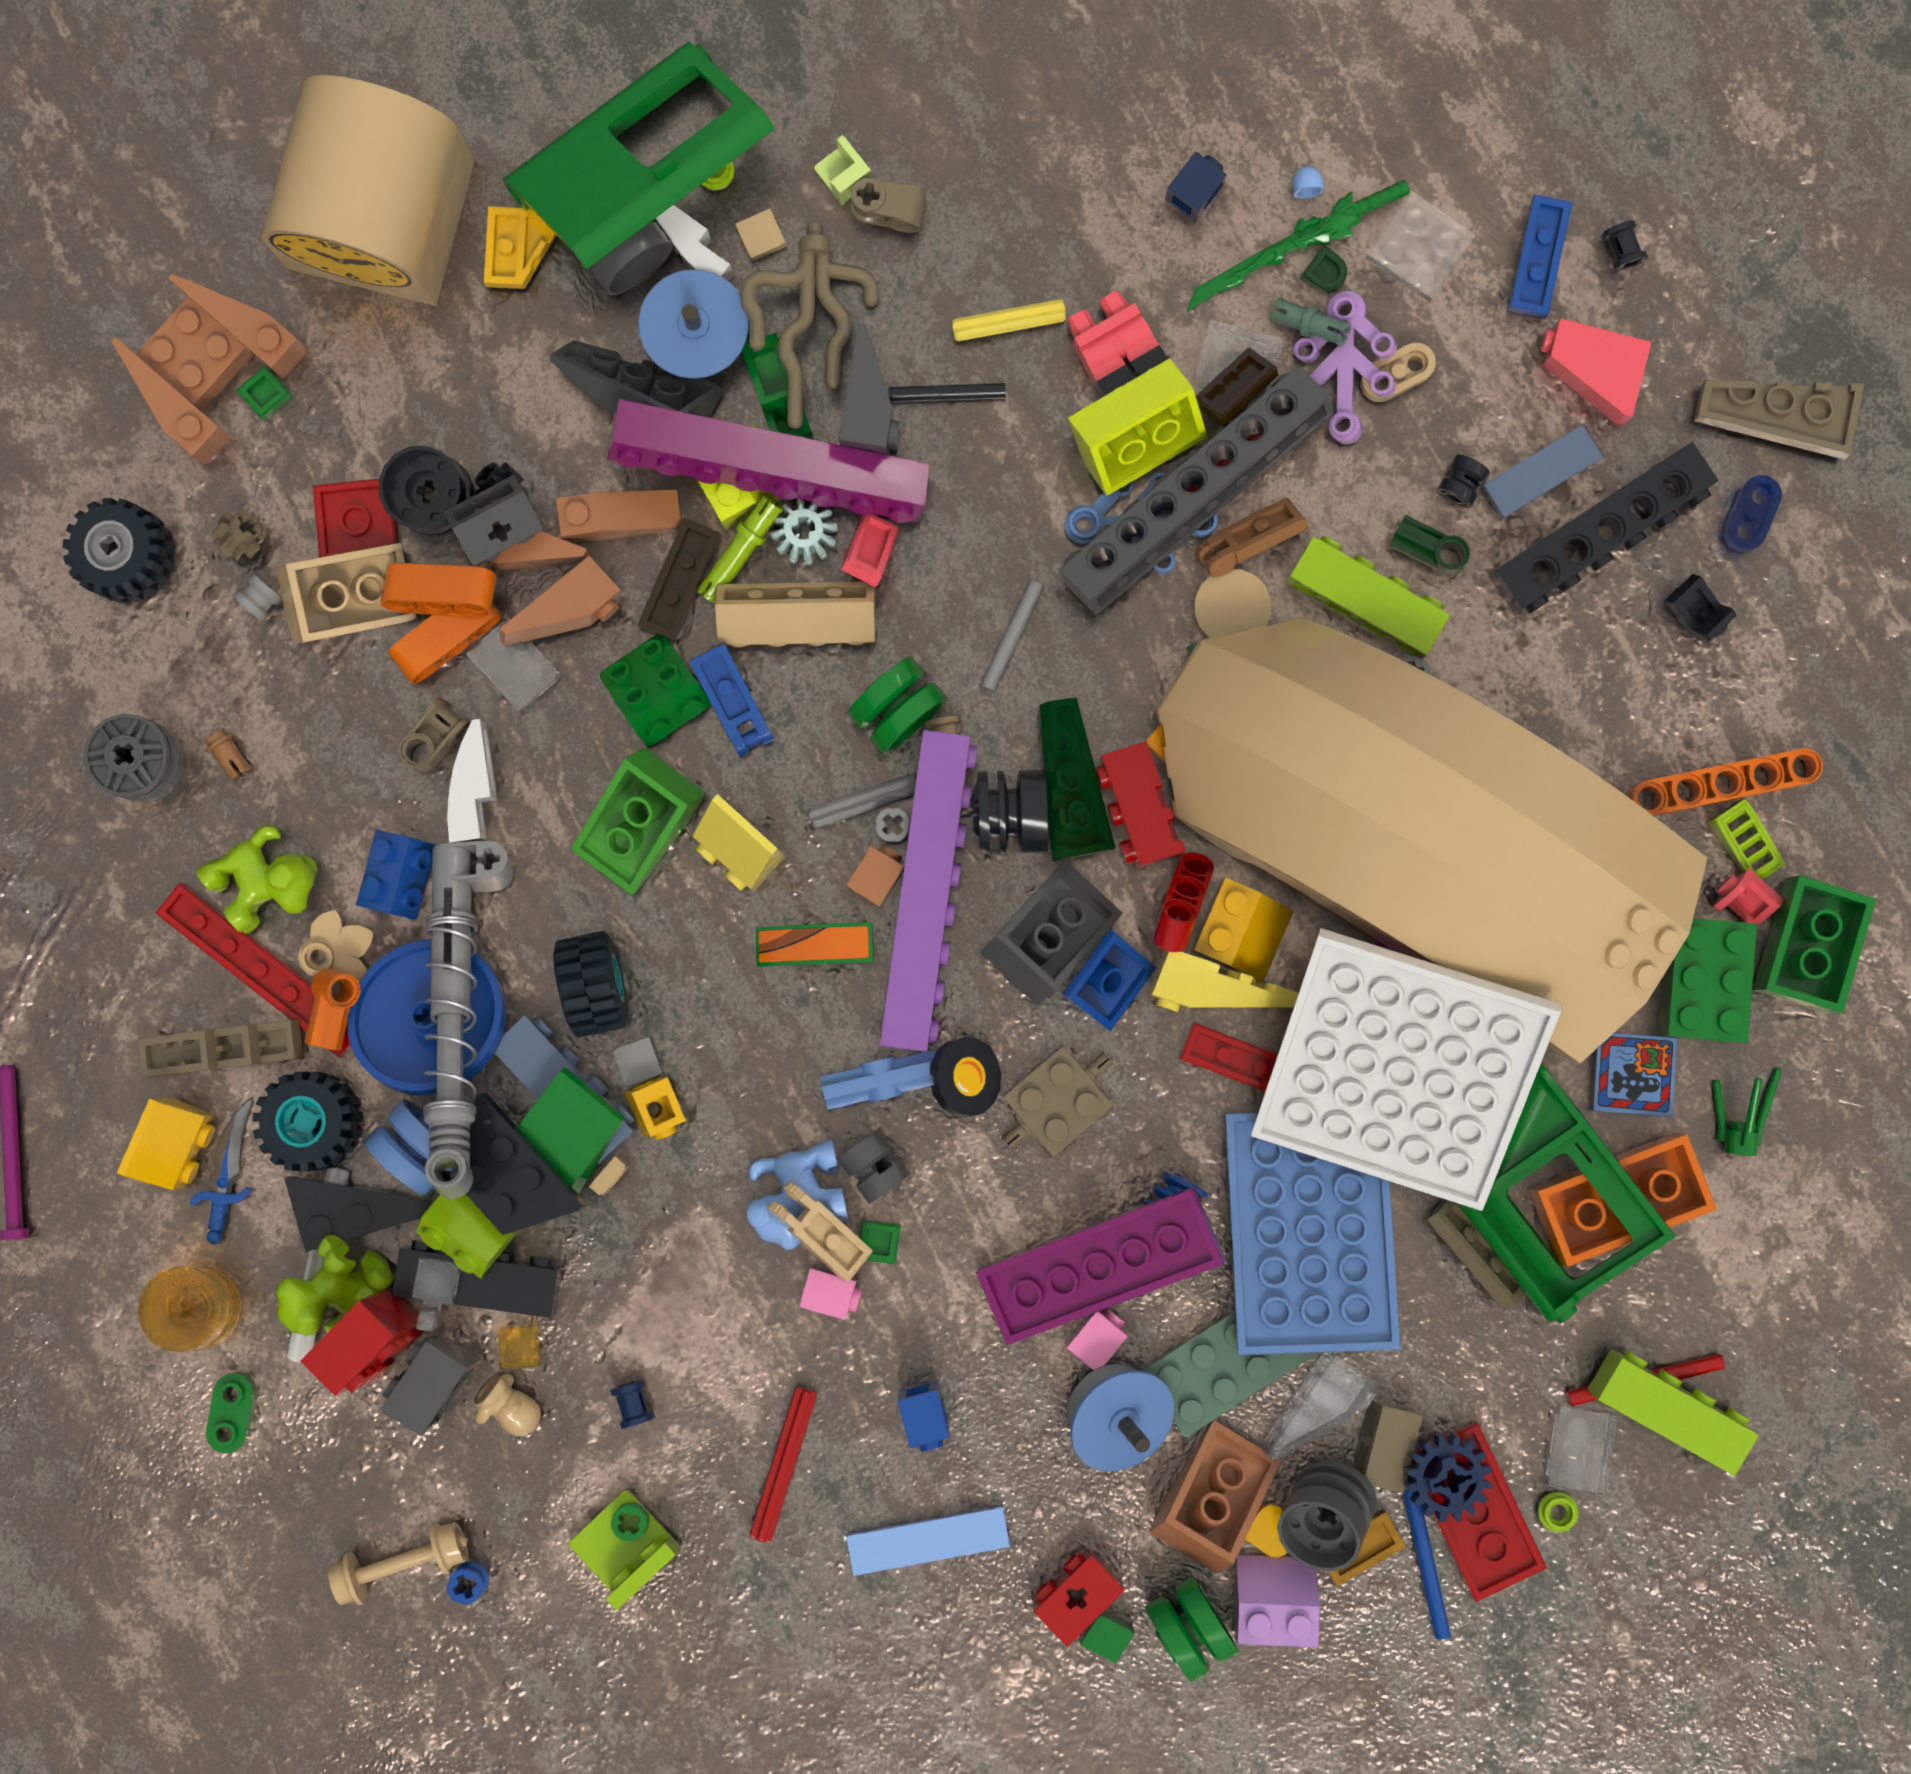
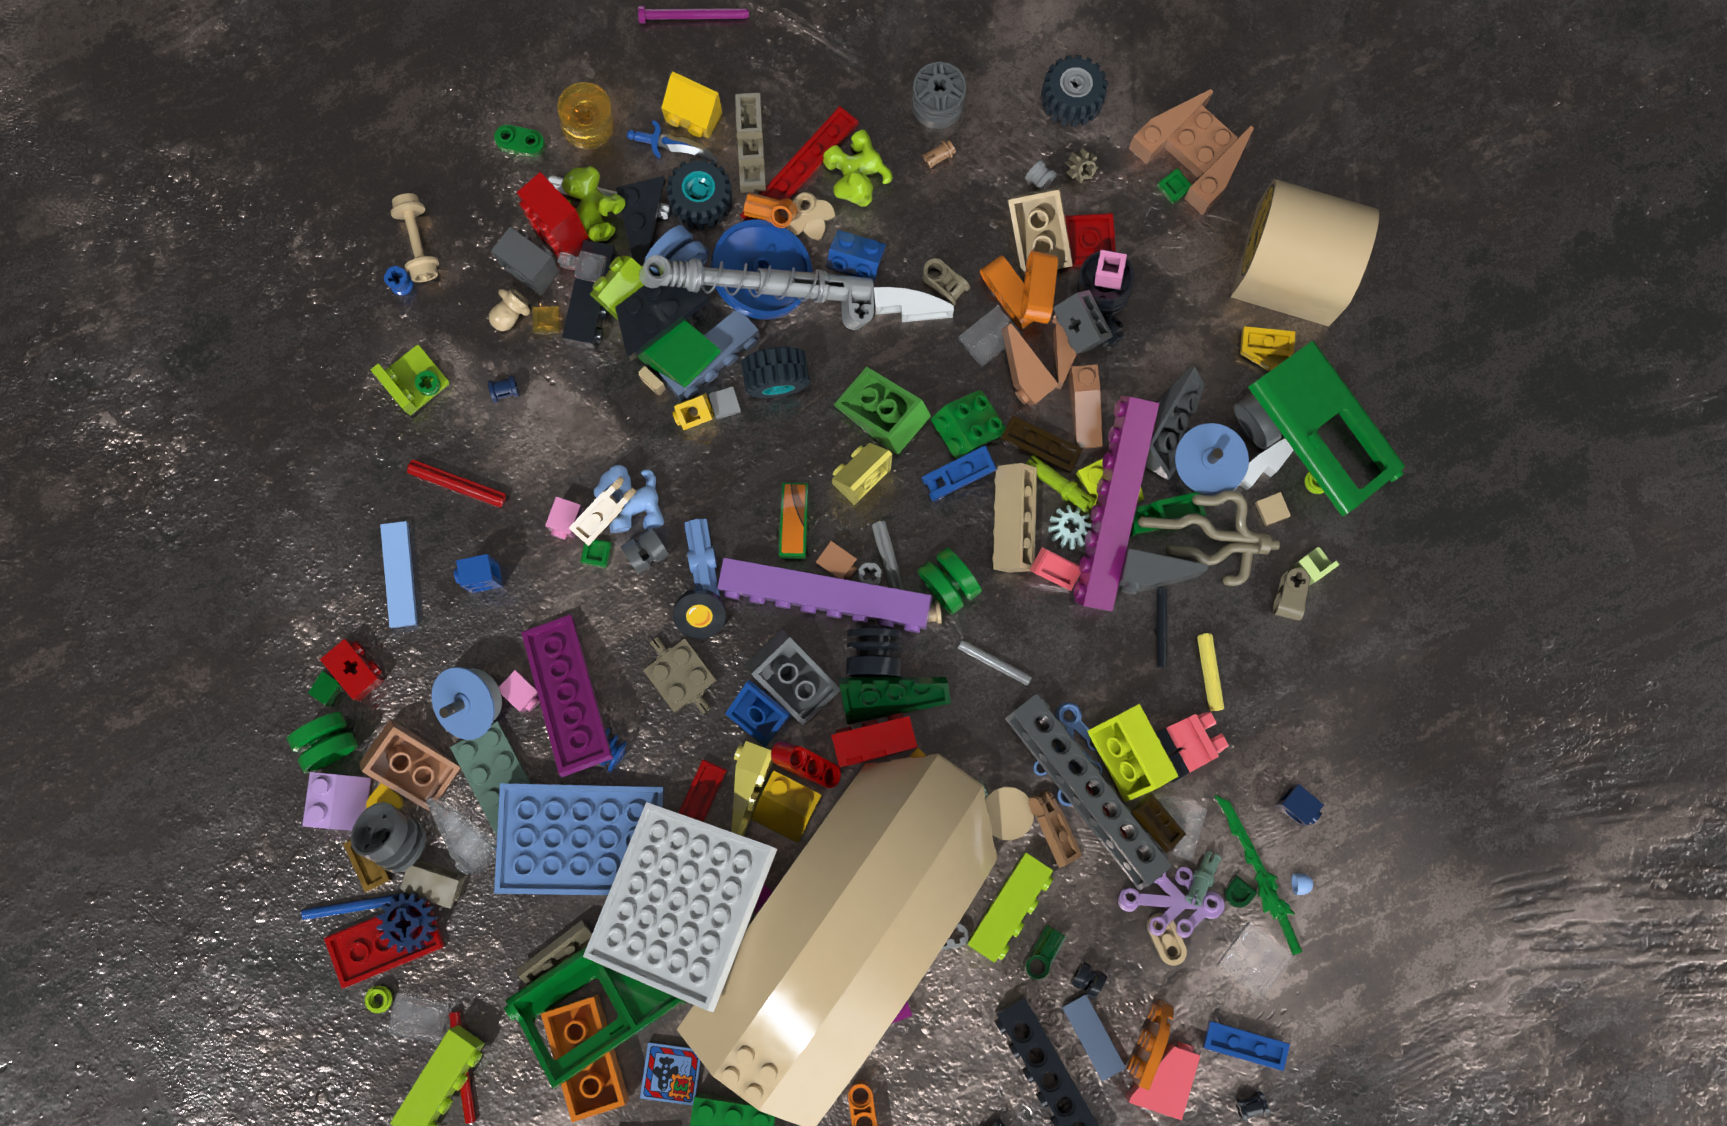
camera: 90 degrees right, 5 degrees down
none -> bright pink brick [1095,250,1127,290]
none -> orange plate [1127,998,1174,1091]

